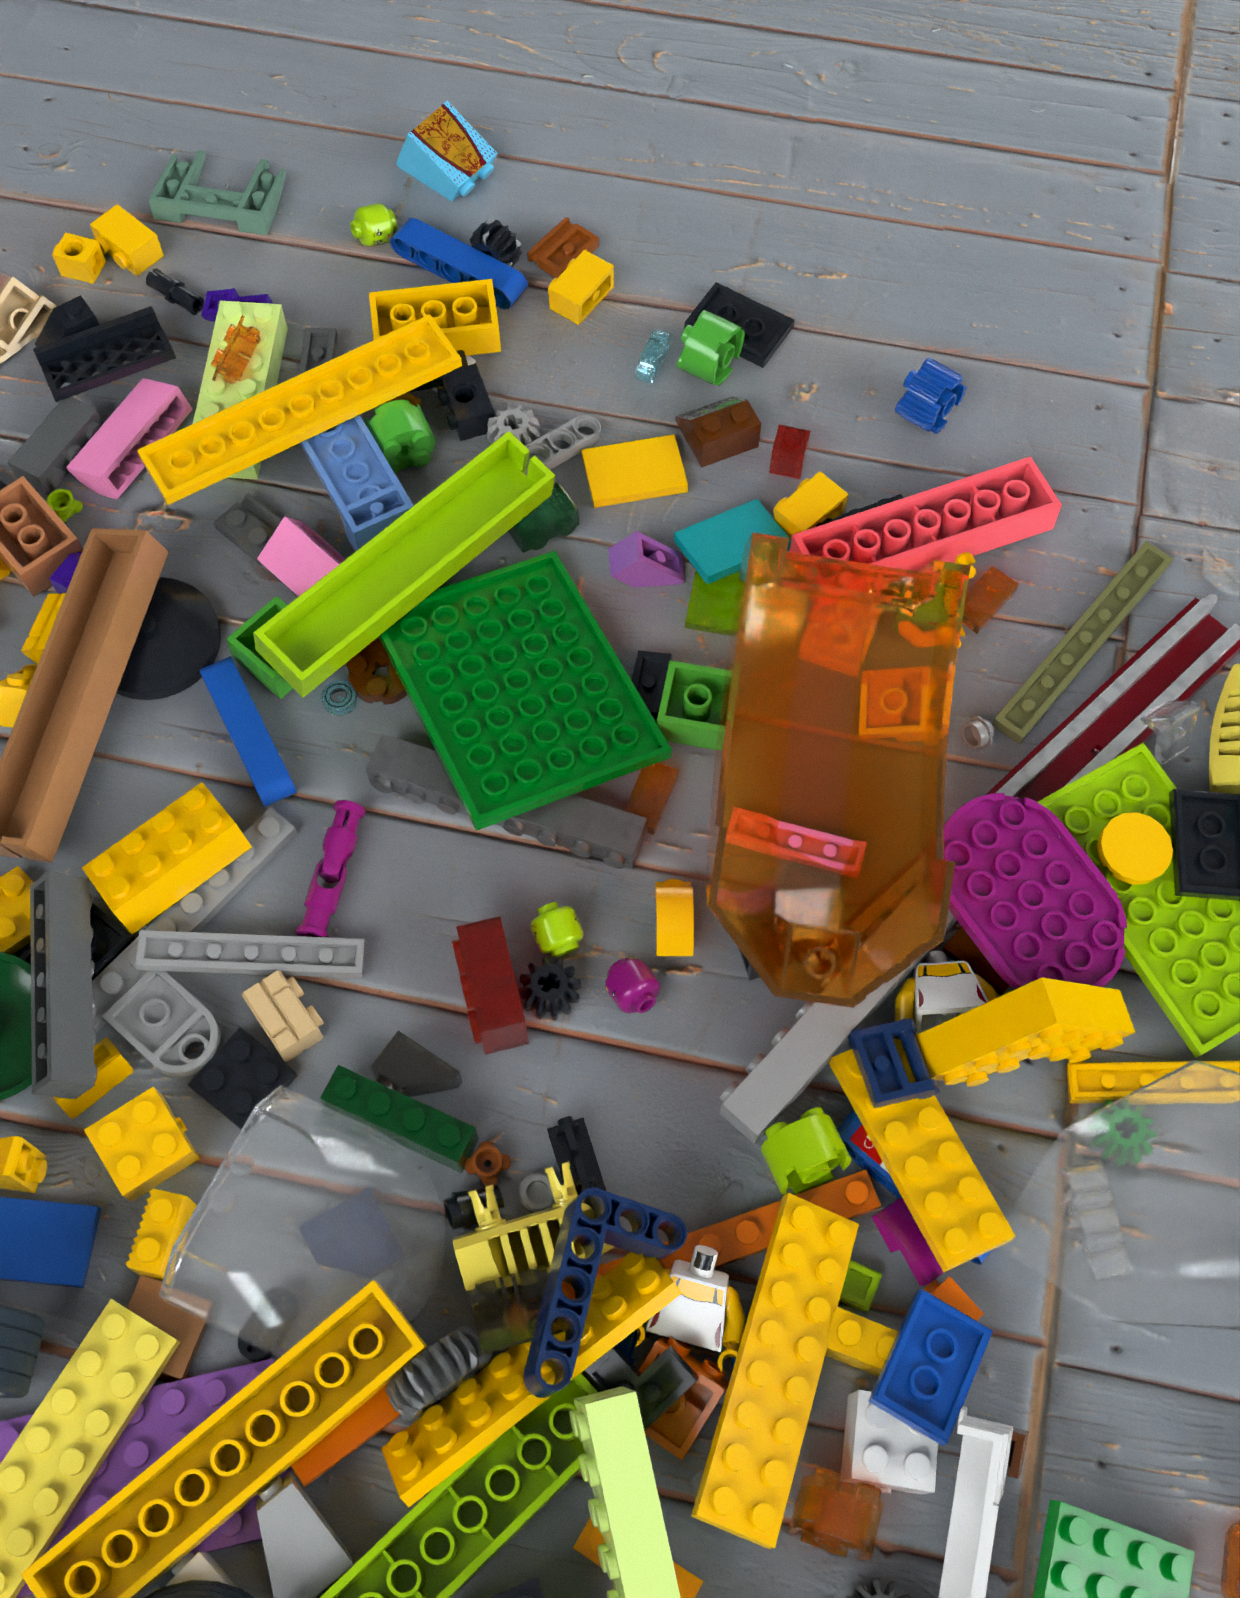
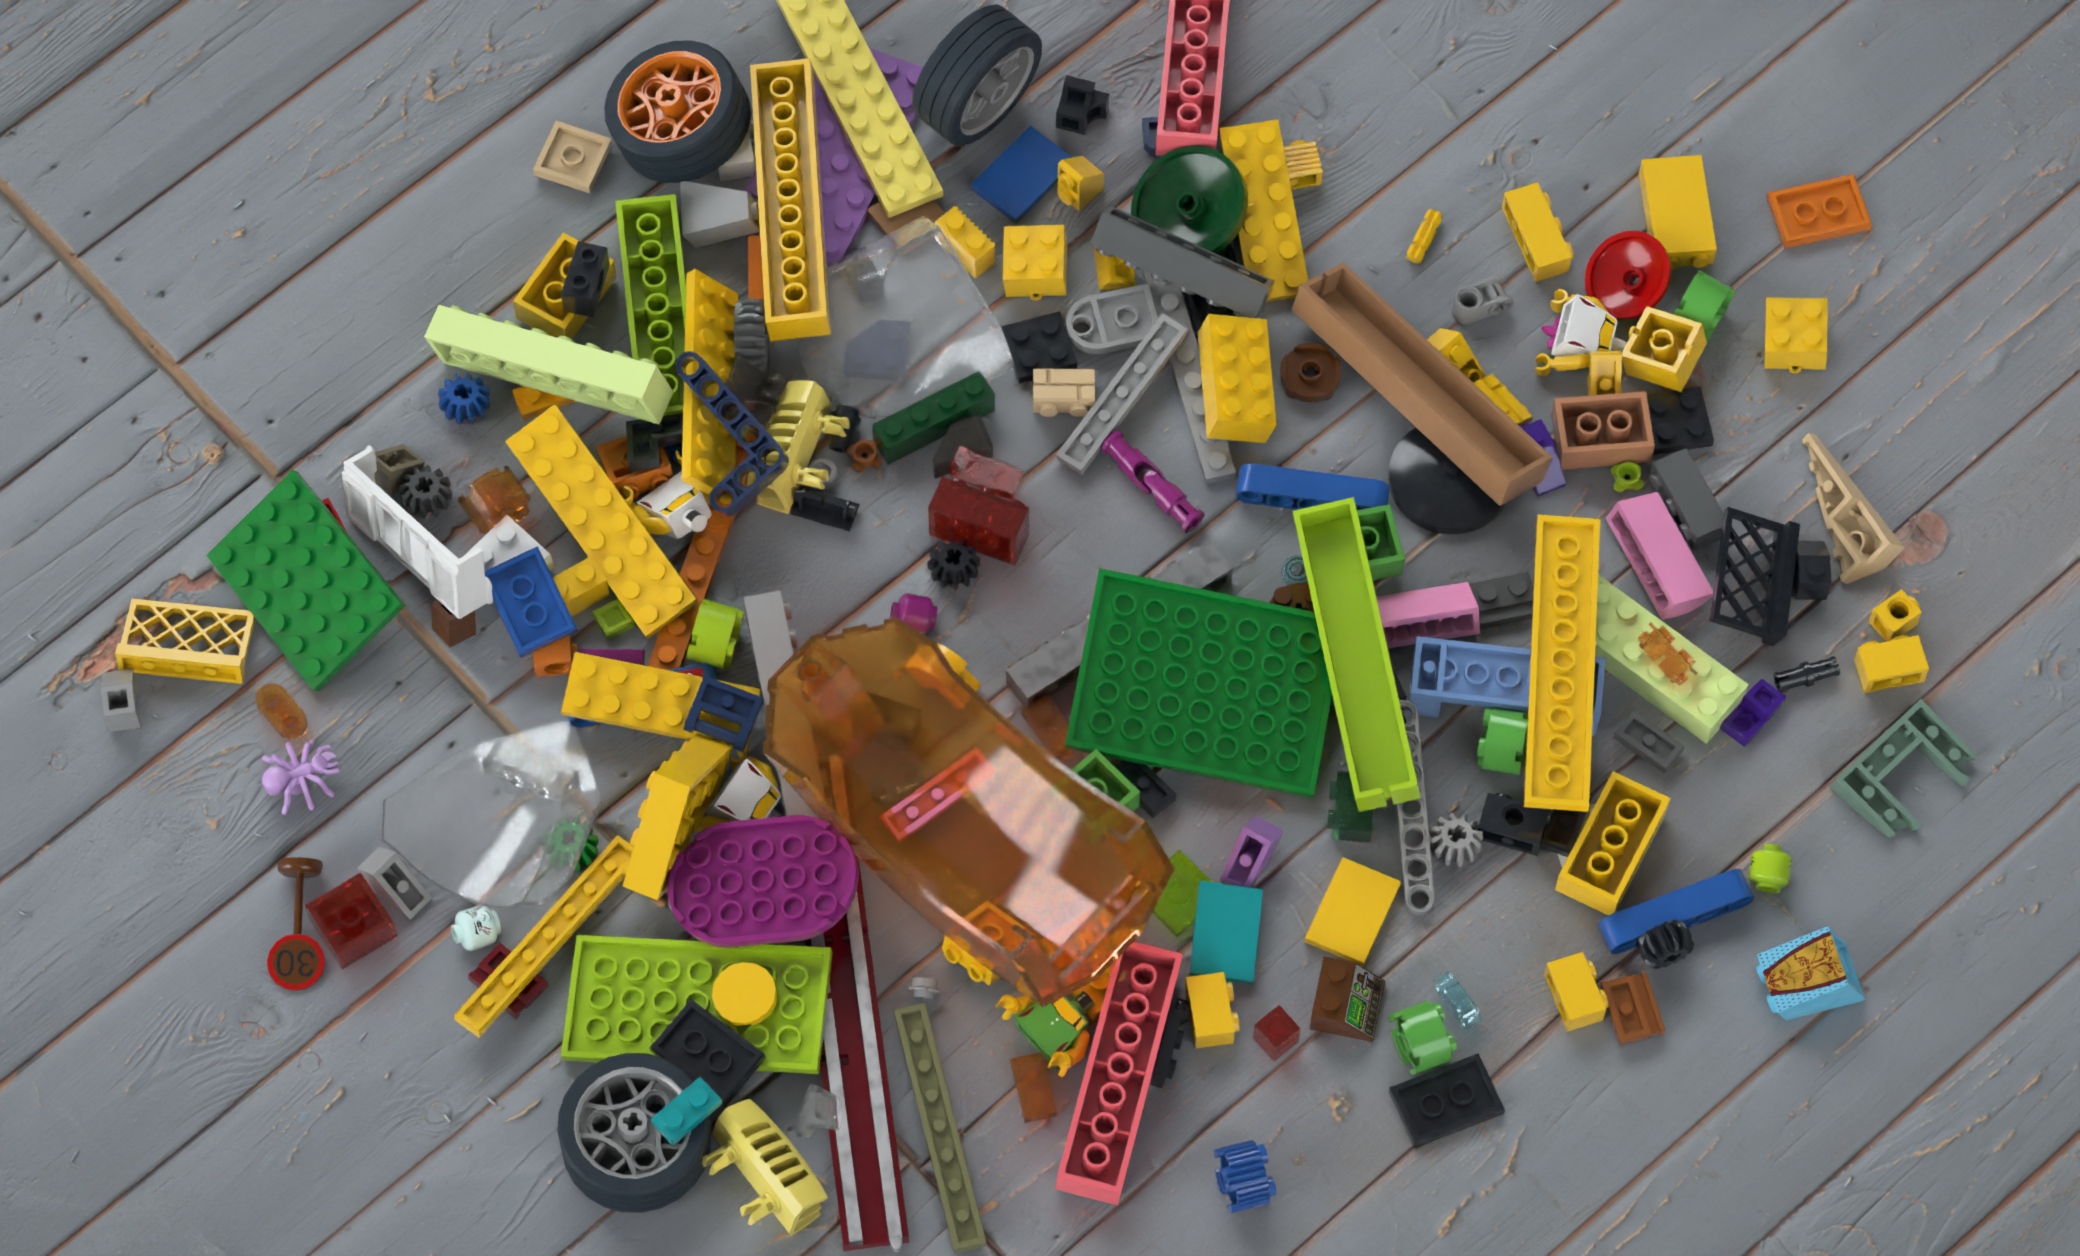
camera: 125 degrees right, 0 degrees up
lime head [530,901,584,958] -> none
none -> clear red brick [949,444,1024,500]
none -> reddish brown plate [1280,343,1342,403]

